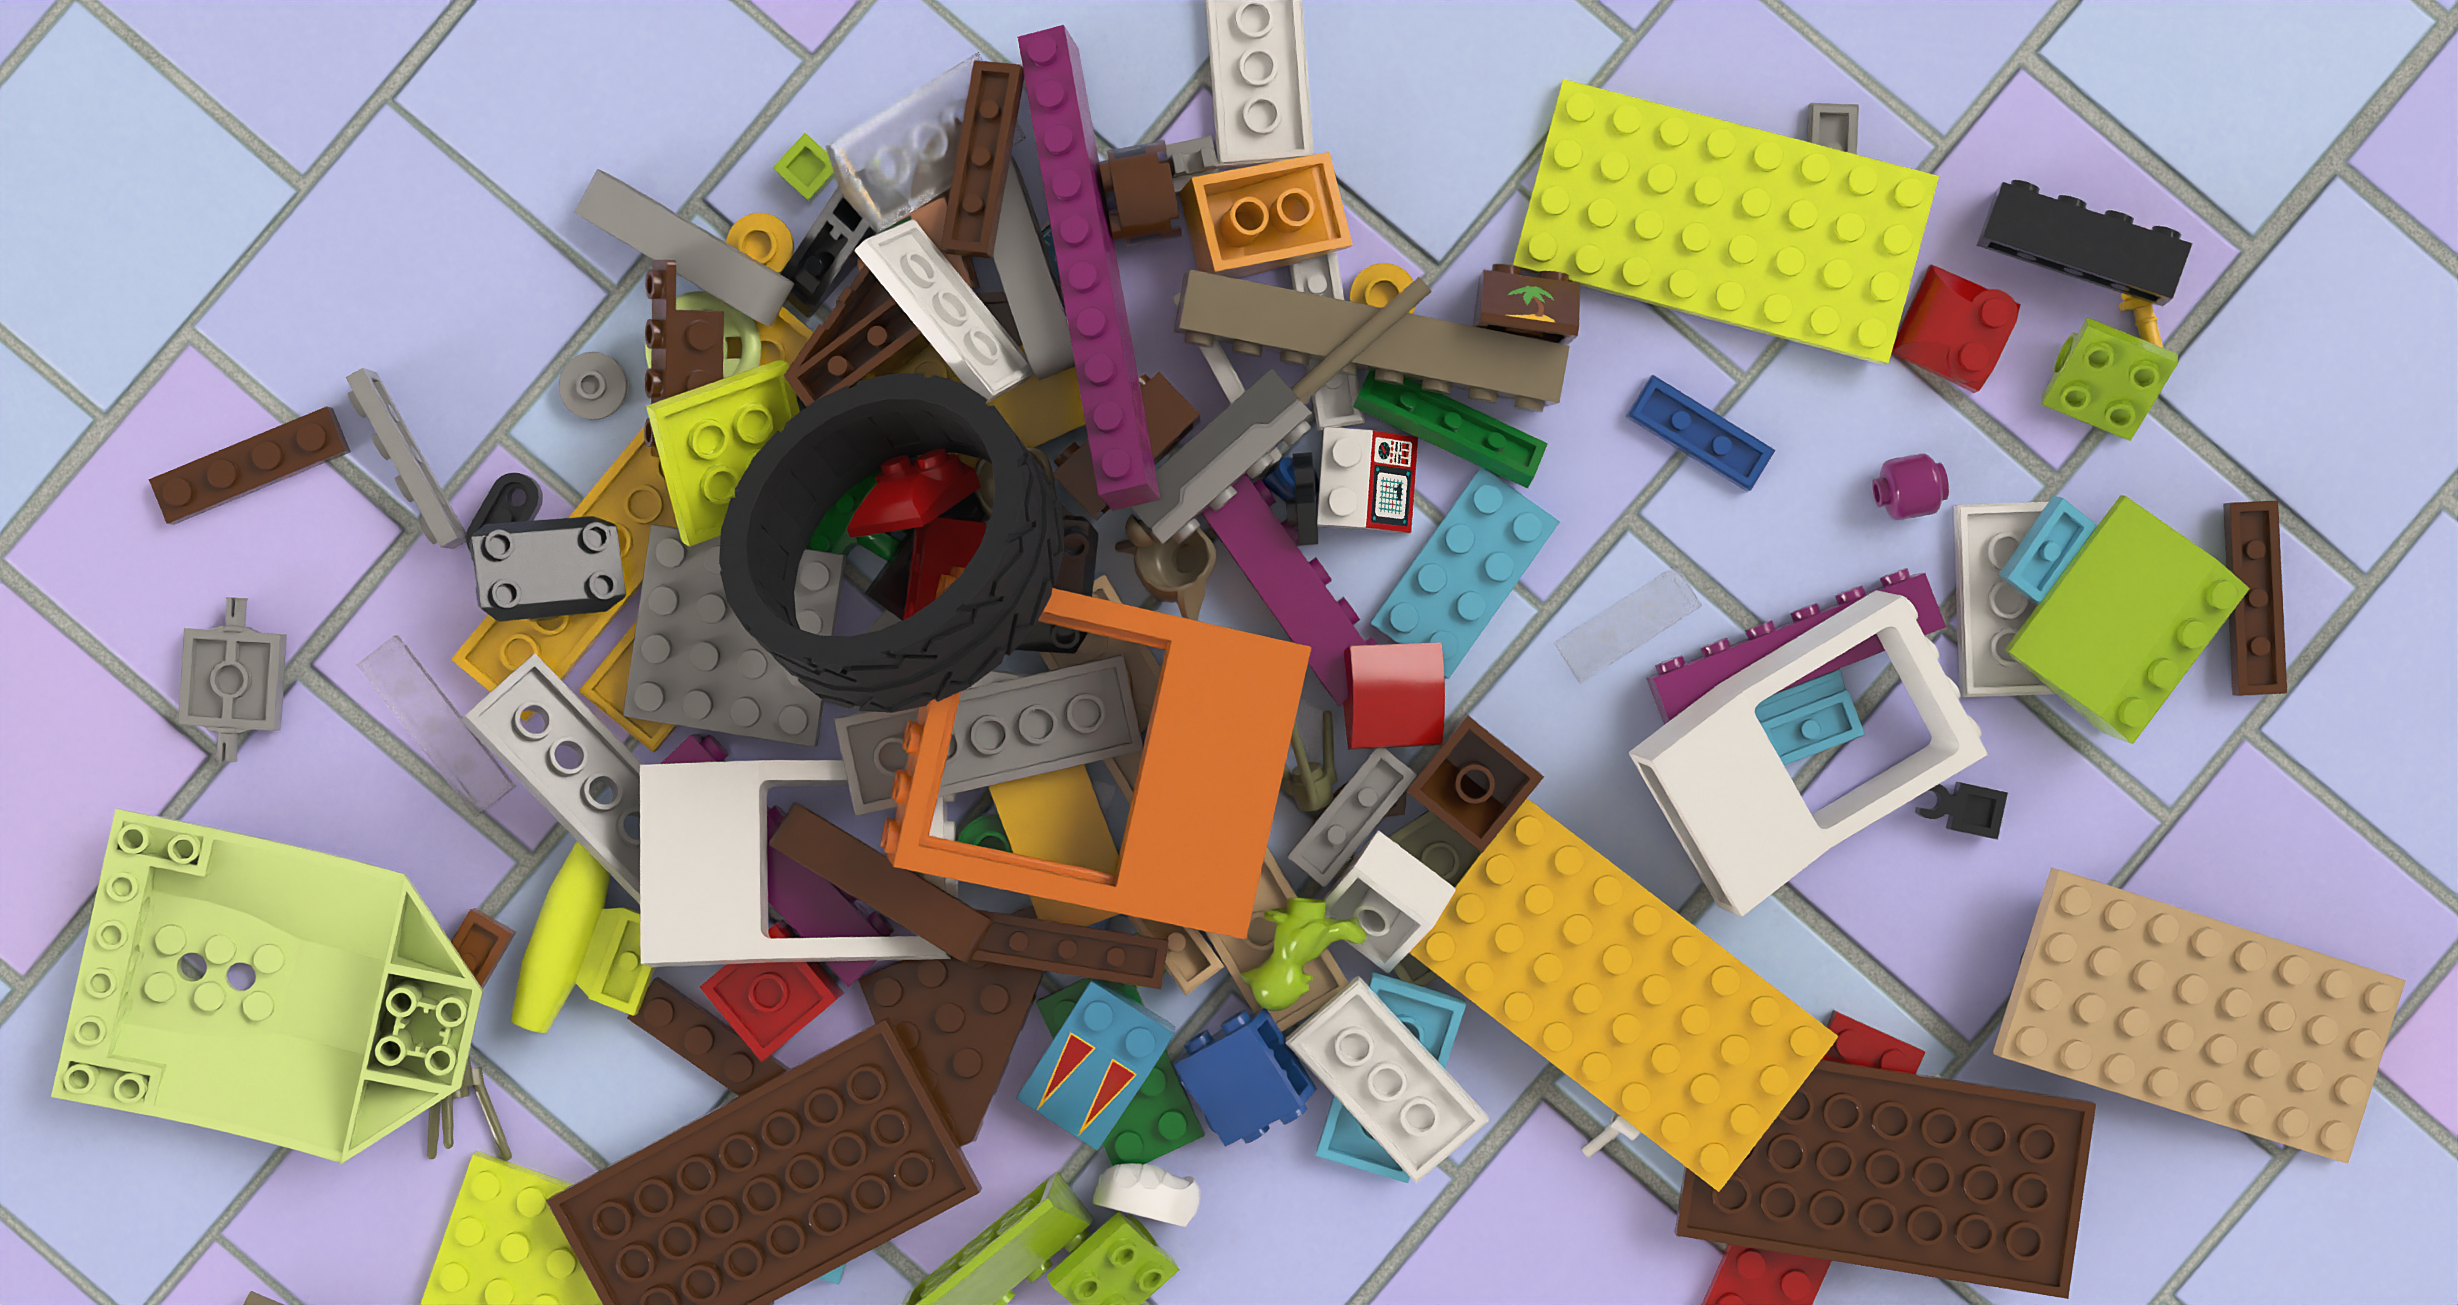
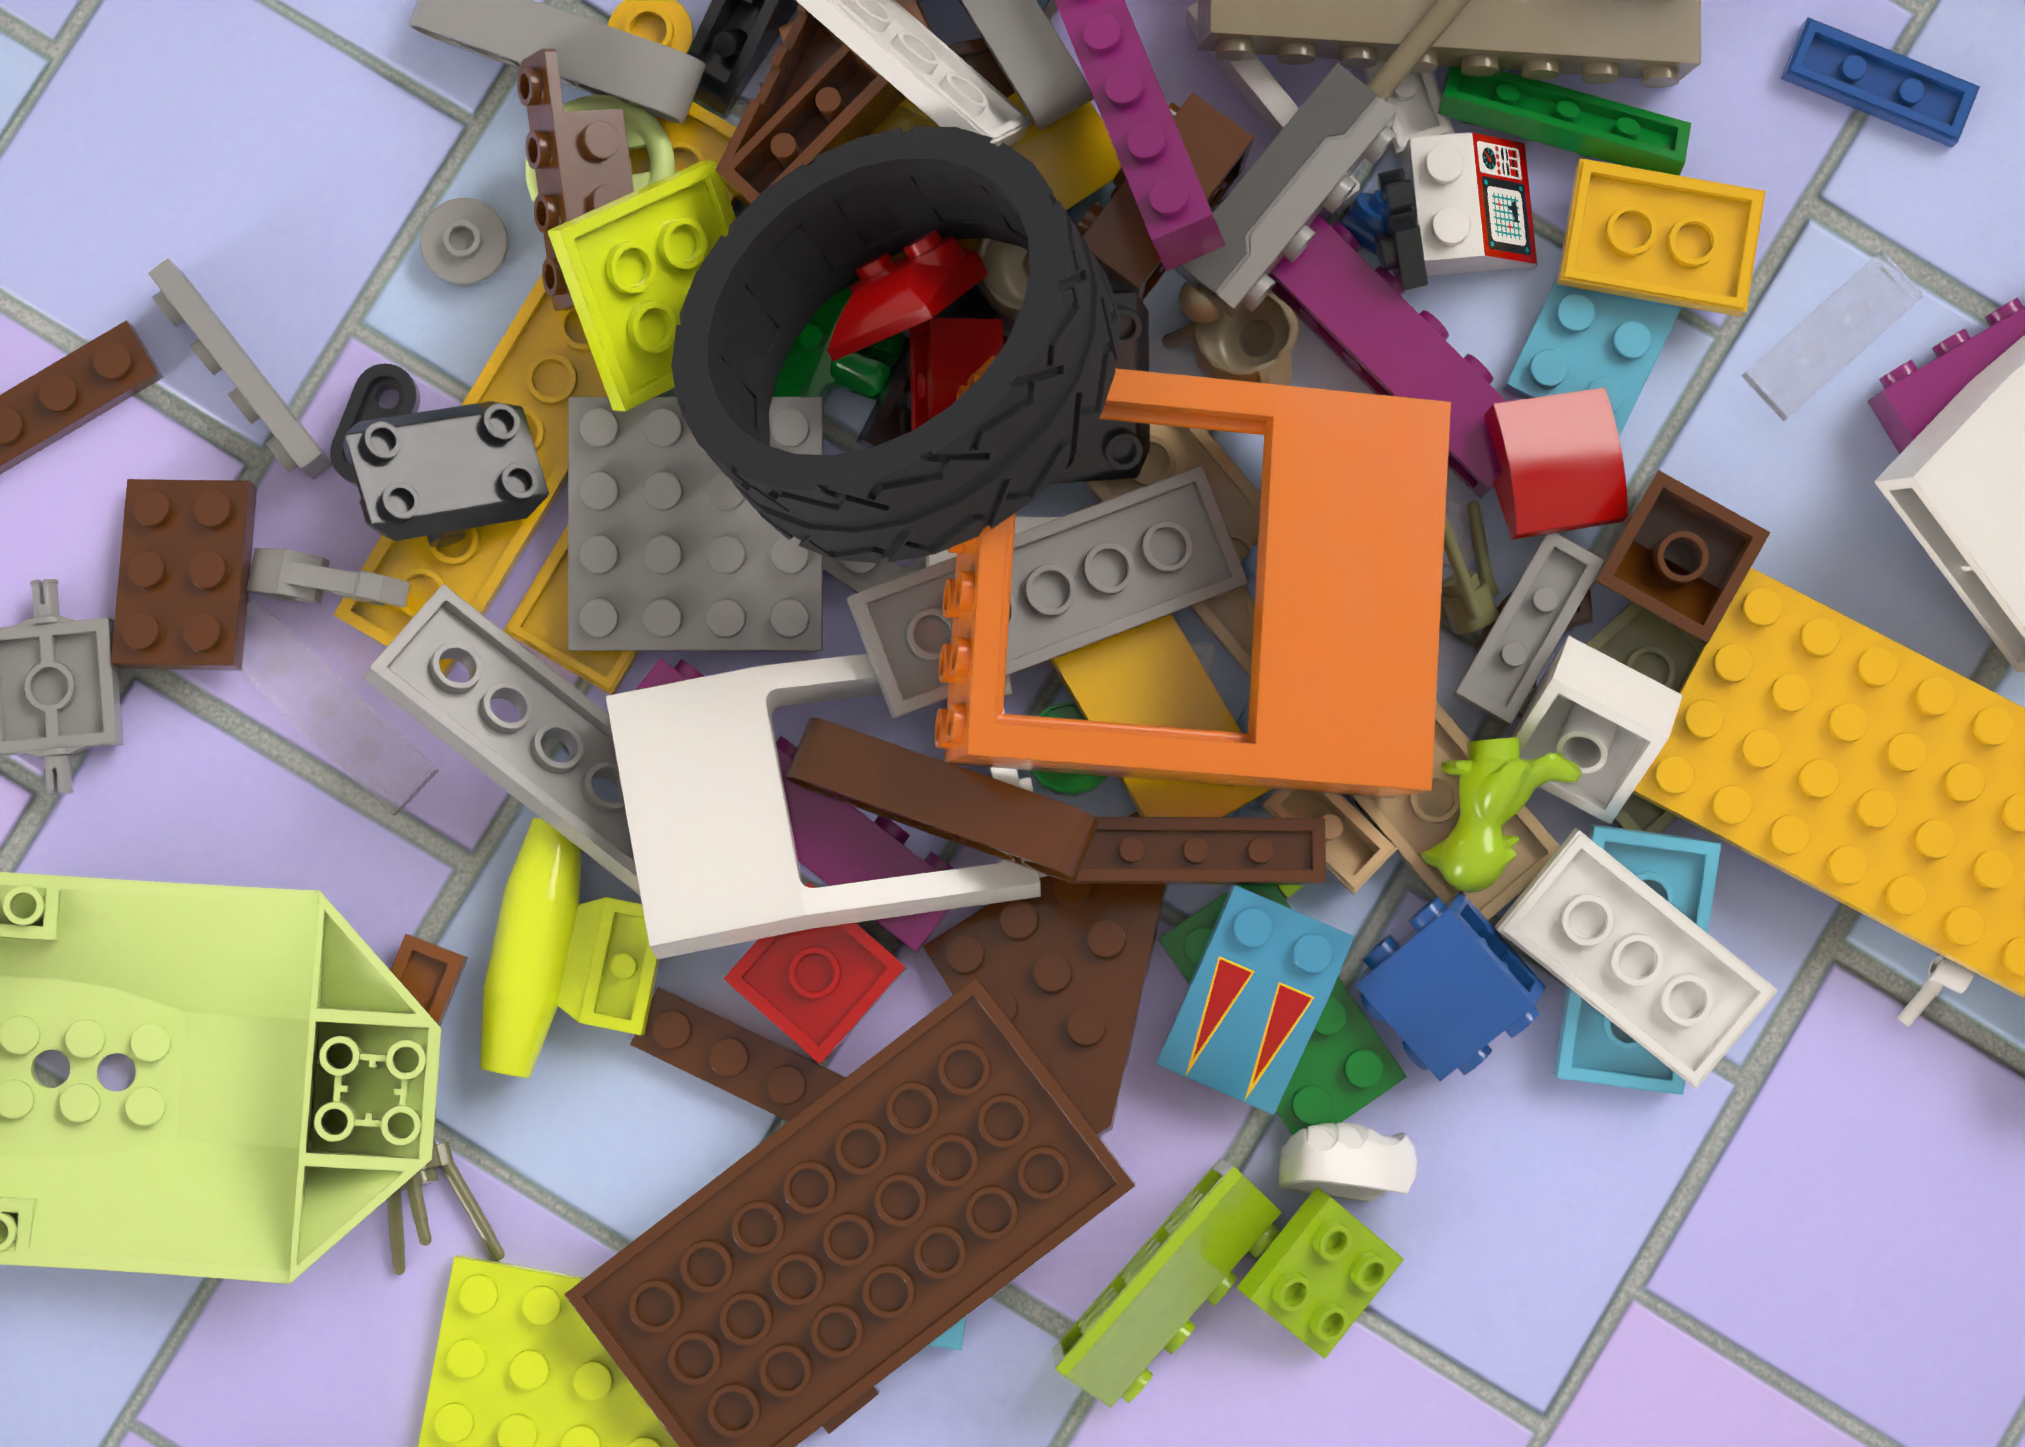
camera: 20 degrees left, 5 degrees down
none -> reddish brown plate [111,479,257,671]
none -> light grey piece [246,548,410,607]
none -> yellow tile [1557,158,1766,317]

